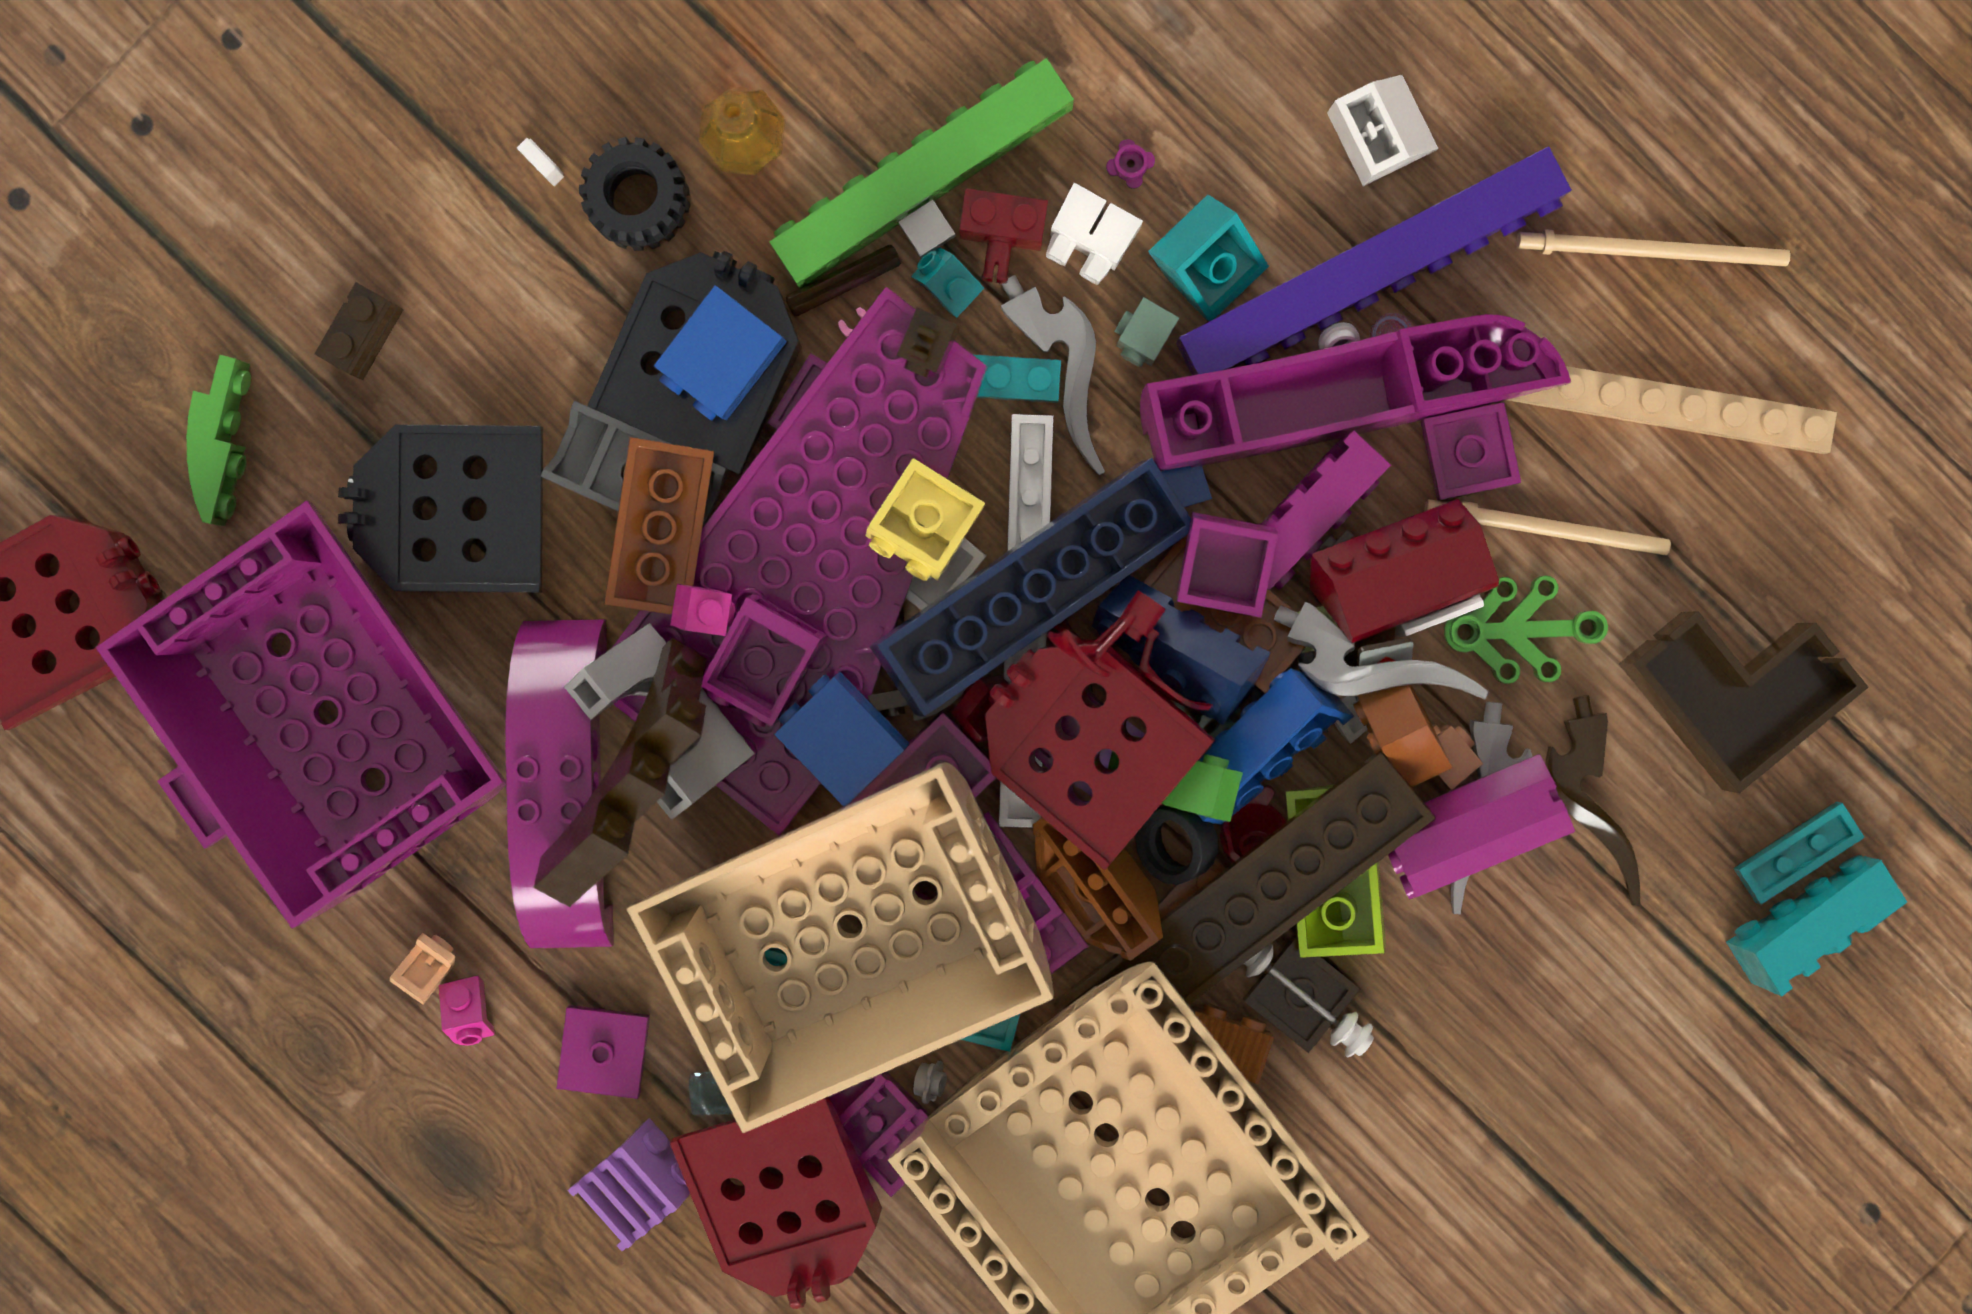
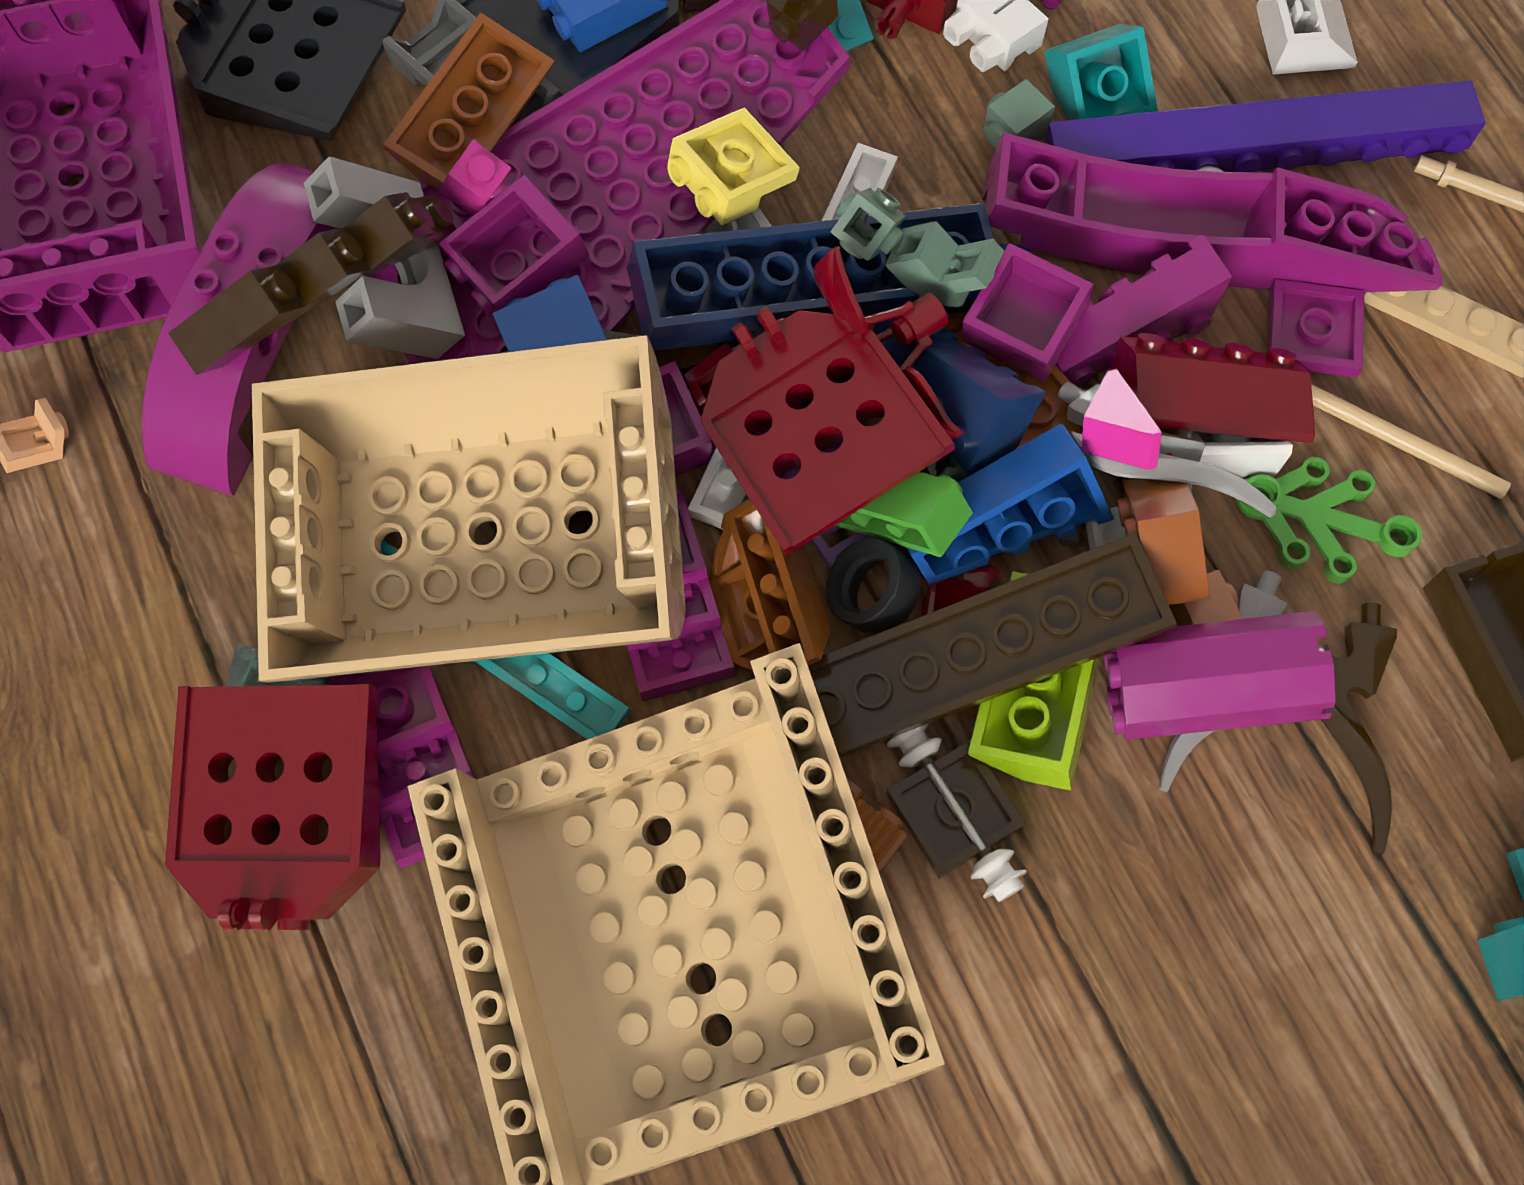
camera: 20 degrees right, 20 degrees down
dark pink bracket [439,975,494,1046] -> none
magenta plate [556,1005,650,1099] -> none
medium lavender plate [568,1118,690,1251] -> none
light grey plate [914,1061,947,1104] -> none
teal plate [973,354,1061,403] -> none
light grey piece [1001,275,1105,475] -> none
none -> sand green brick [831,188,906,261]
none -> sand green brick [885,221,1004,307]
none -> dark pink slope [1081,369,1162,470]

